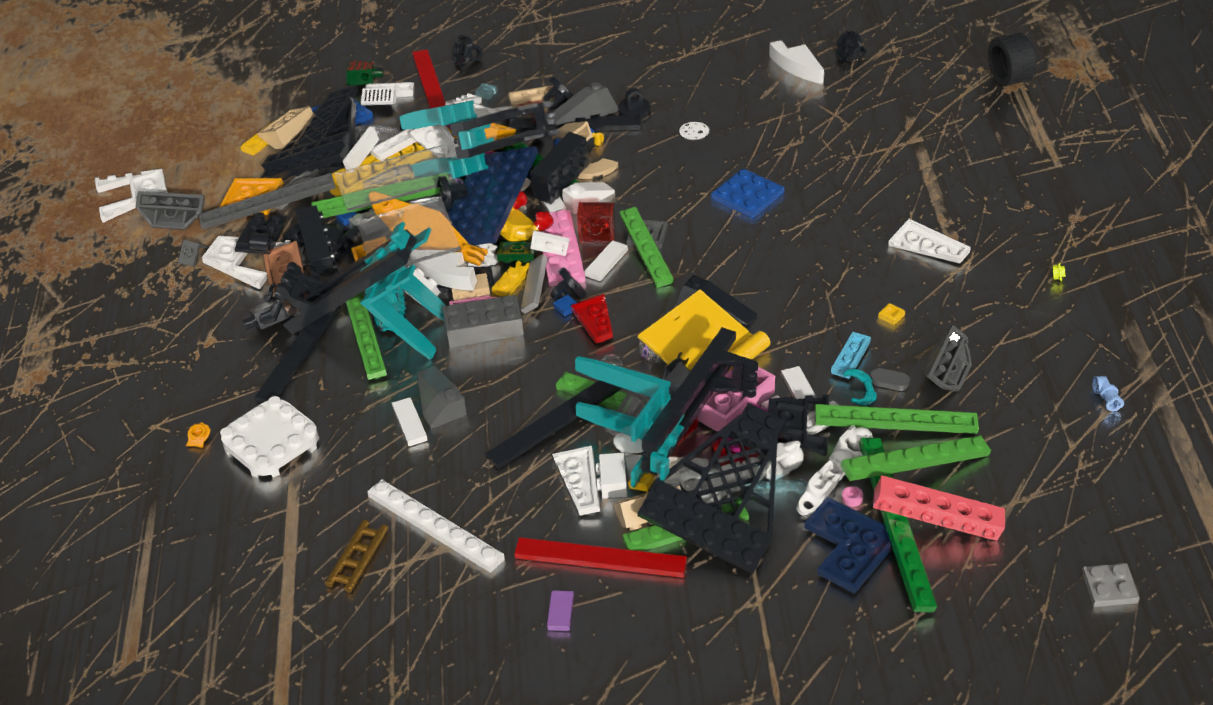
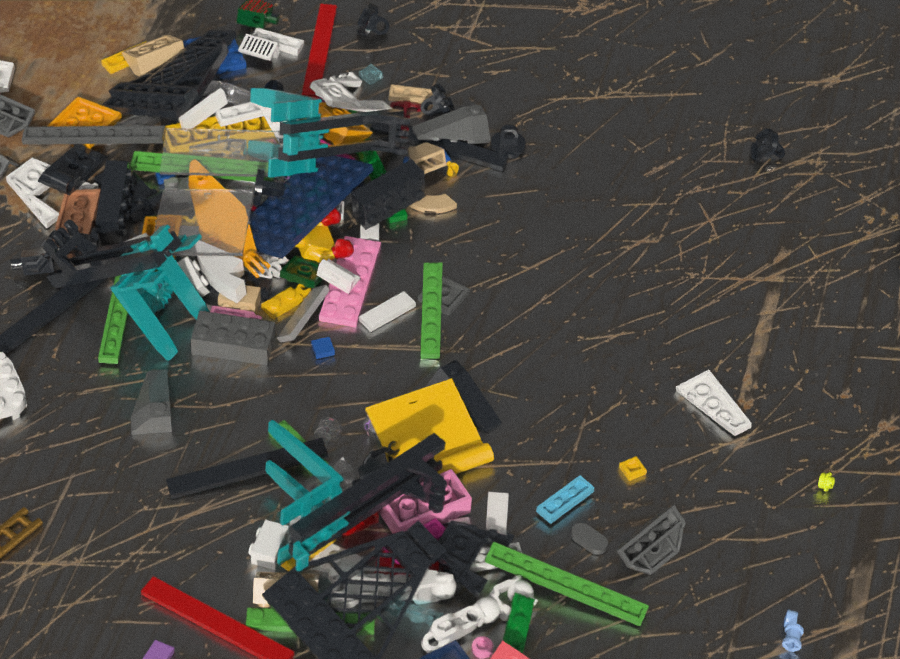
camera: 15 degrees right, 5 degrees up
white plate [367,479,505,573] -> none
white tile [392,397,428,446] -> none
black tile [551,267,587,301] -> none
white wing [552,446,600,515] -> none
white slope [562,182,615,214] -> none
red wing [571,294,613,344] -> none
clear red brick [577,202,616,243] -> none
white sticker [679,122,709,140] -> none
blue plate [711,168,784,218] -> none
white slope [770,40,824,84] -> none
bright green plate [840,435,991,481] -> none
teal piece [843,368,877,407] -> none

